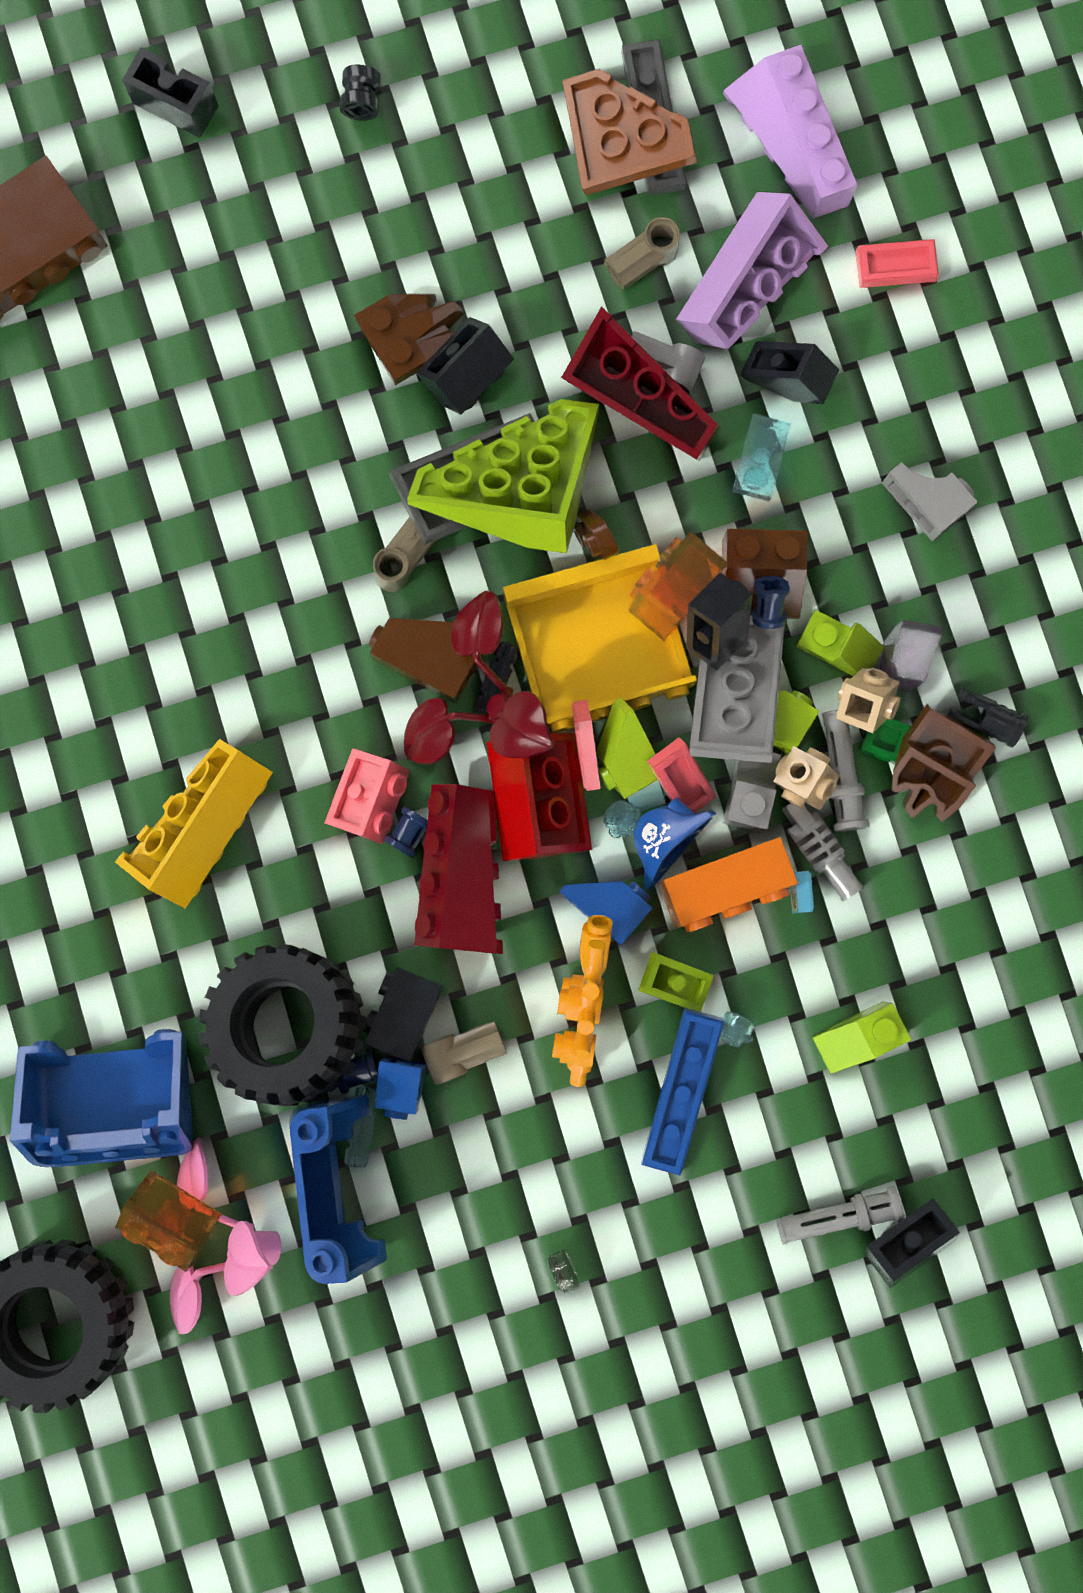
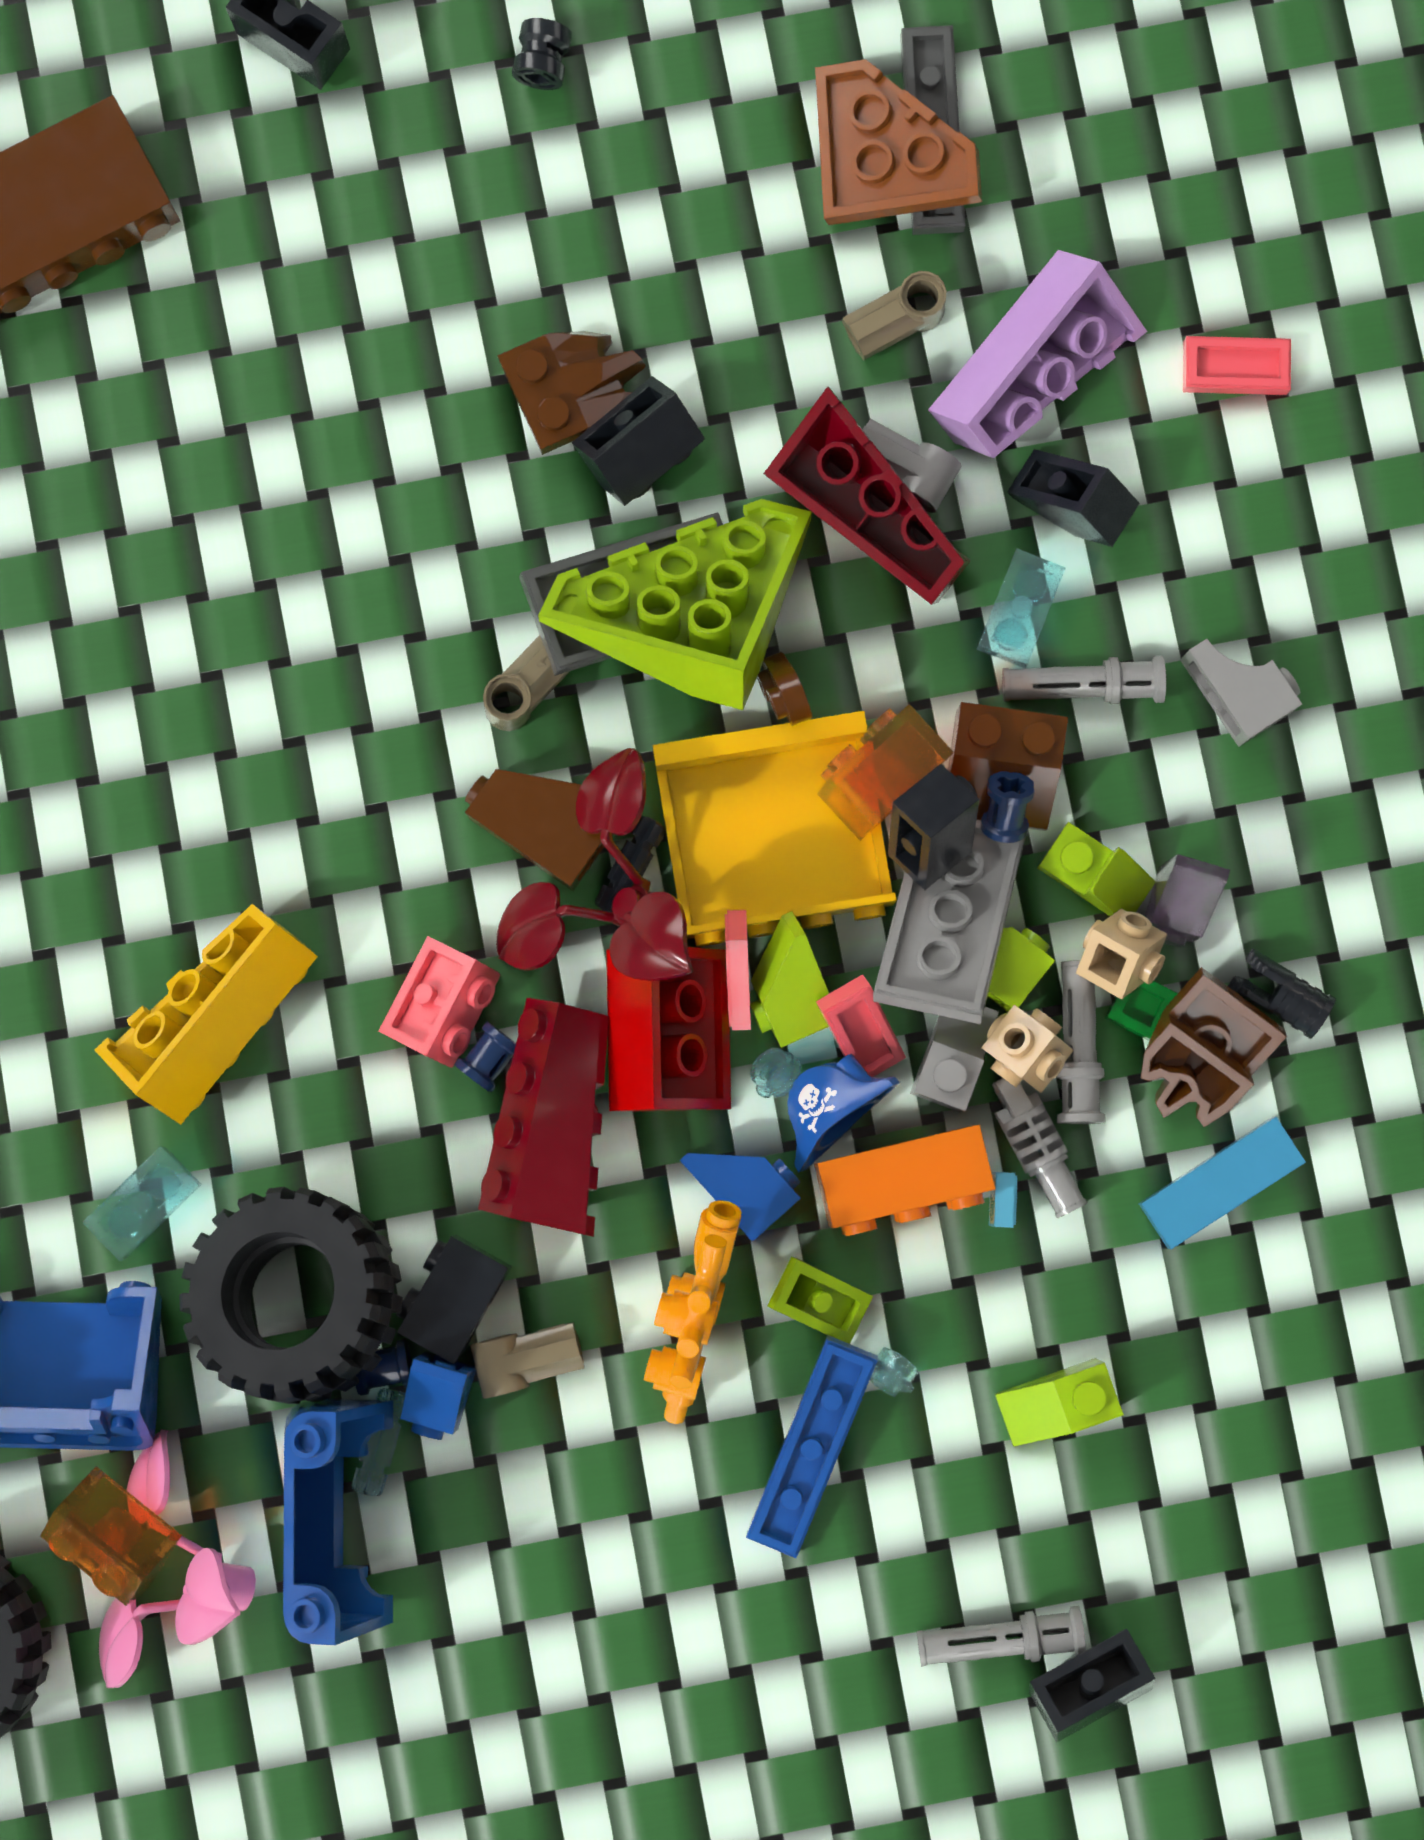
camera: 10 degrees right, 0 degrees up
clear smoke tile [548,1249,580,1294] -> none
lavender wedge [723,45,857,219] -> none
none -> clear light blue plate [82,1146,202,1261]
none -> light grey pin [1002,656,1166,704]
none -> dark azure tile [1138,1117,1306,1249]

